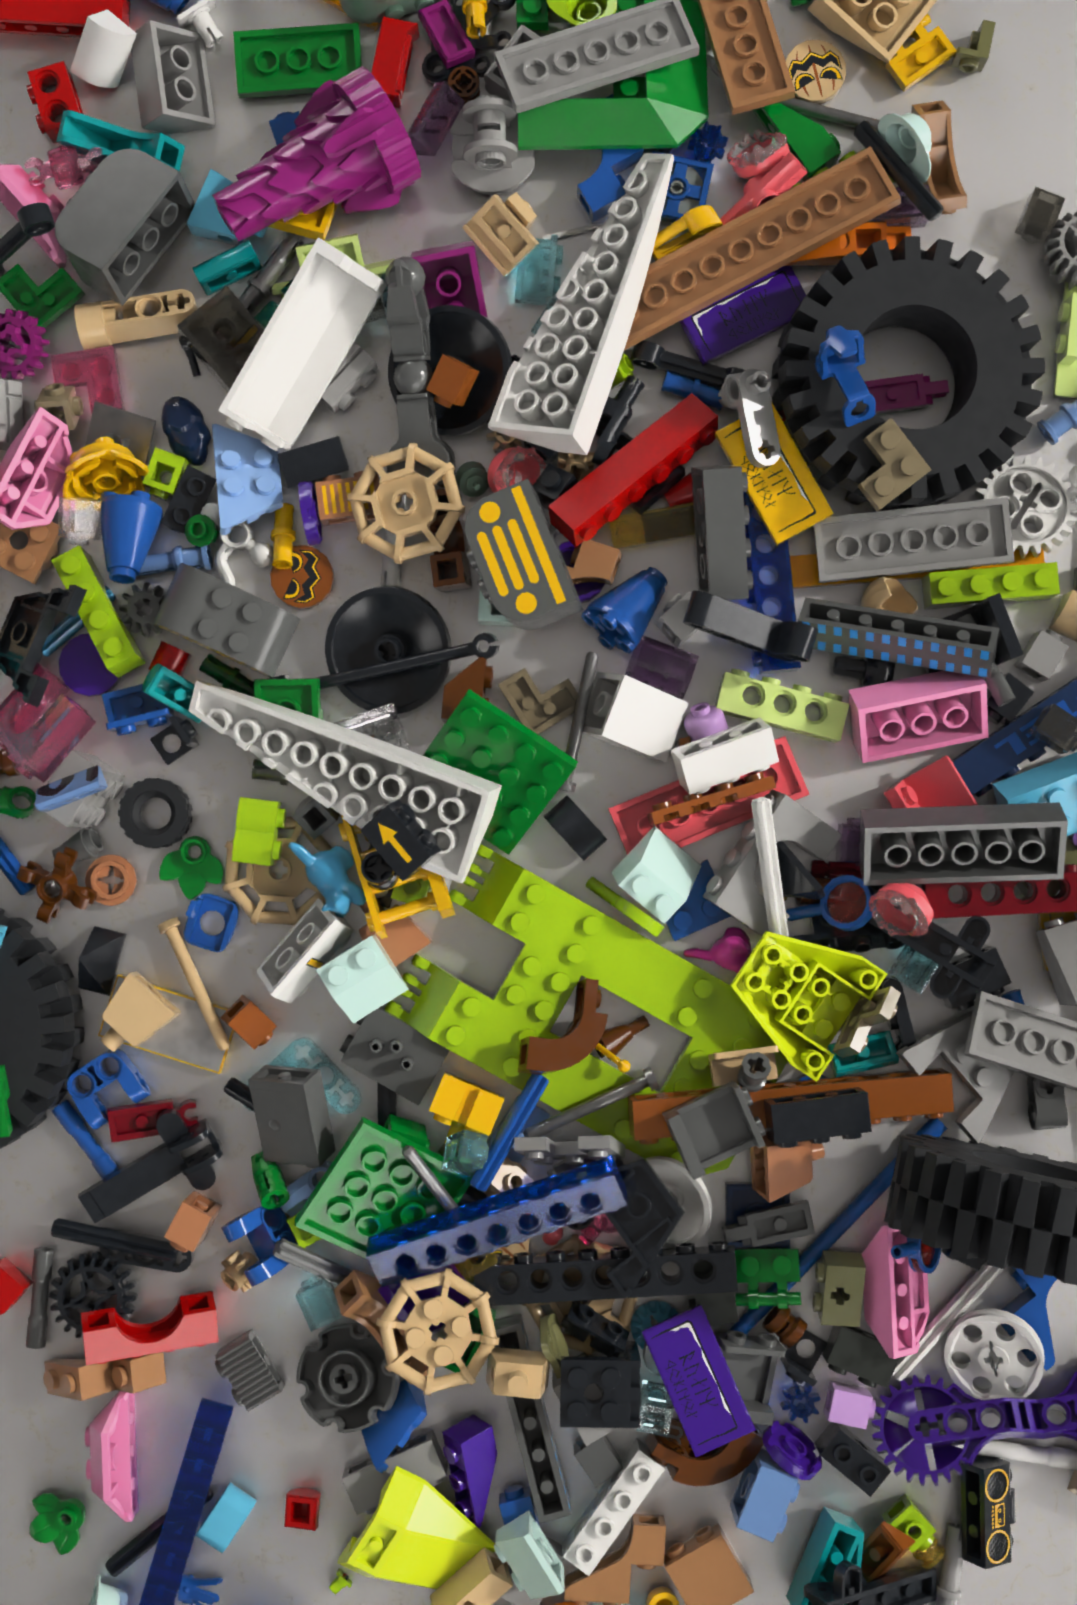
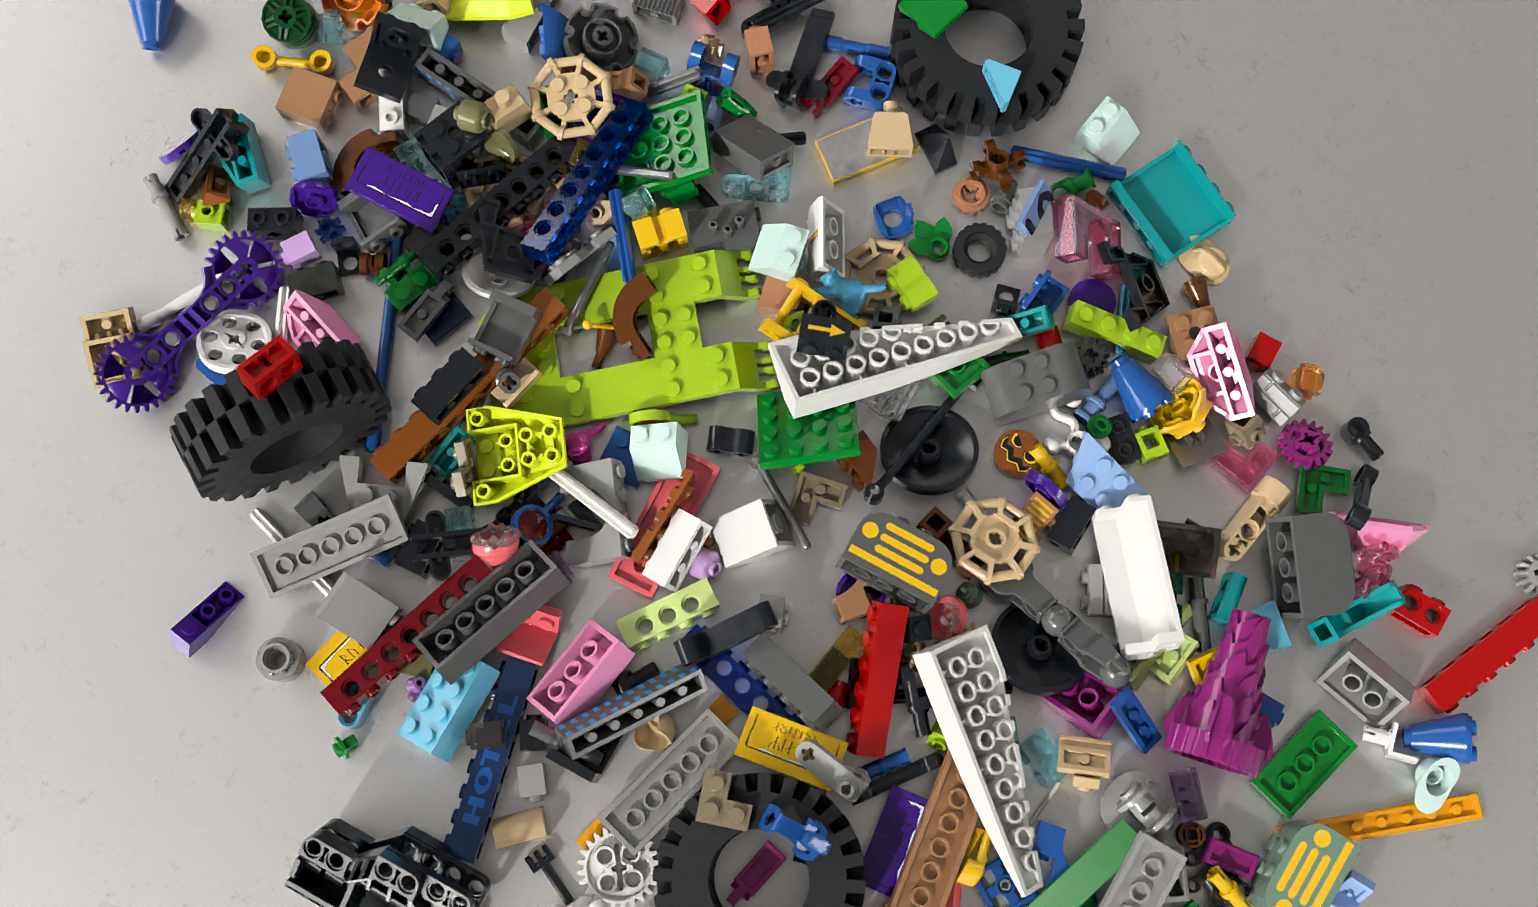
camera: 140 degrees right, 10 degrees down
white brick [70,10,137,88] -> none
tan bar [157,917,230,1051] -> none
dark blue arm [161,396,212,466] -> none
dark orange brick [220,995,277,1050] -> none
red window [371,16,420,109] -> none
dark orange brick [426,354,480,408] -> none
dark purple slope [442,1414,497,1528] -> none
blue cone [581,567,668,654] -> none
clear purple brick [624,635,699,700] -> none
nougat torso [750,1131,825,1203] -> none
olive brick [812,1250,866,1327] -> none
lime arch [921,562,1060,610] -> none
black piece [960,1456,1016,1569] -> none
none -> red brick [235,335,303,401]
none -> black bracket [354,11,425,104]
none -> olive head [453,99,492,134]
none -> blue plate [1108,687,1162,755]

